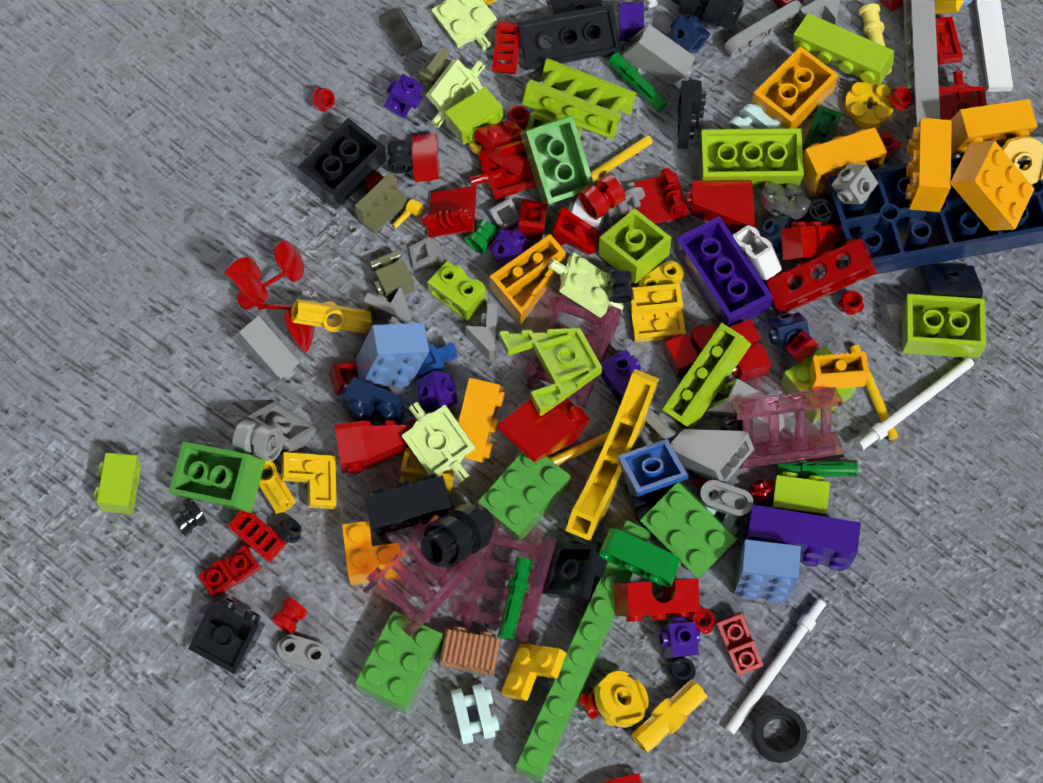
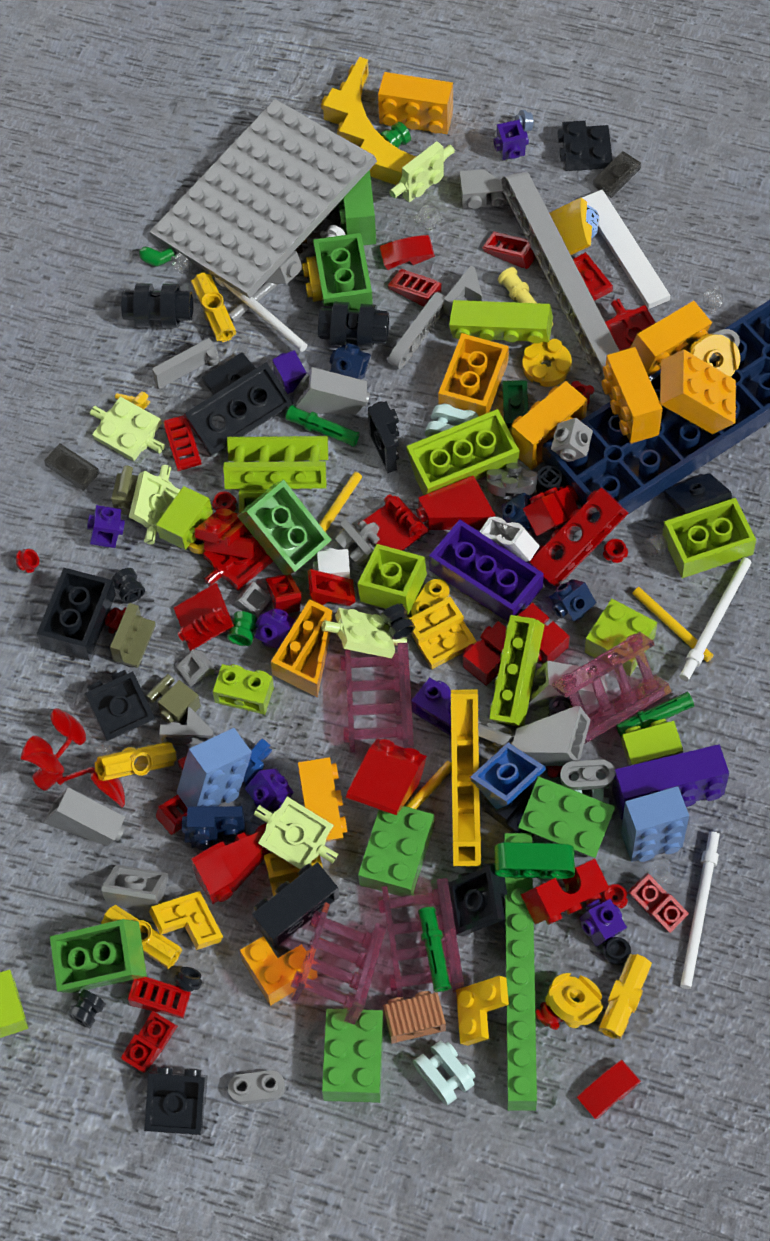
camera: 20 degrees left, 5 degrees down
light grey wheel [233,420,283,461] -> none
red wheel [270,597,308,635] -> none
yellow hand [392,199,424,228] -> none
red slope [412,133,440,183] -> none
black piece [420,503,495,567] -> none
light grey slope [465,304,498,361] -> none
lime wing [499,328,602,416] -> none
red wheel [578,173,626,220] -> none
red plate [748,479,775,501] -> none
black tyre [752,707,808,763] -> none
red plate [785,330,819,363] -> none
light orange brick [809,351,869,390] -> none
red plate [889,87,912,111] -> none
none -> black plate [84,670,155,742]

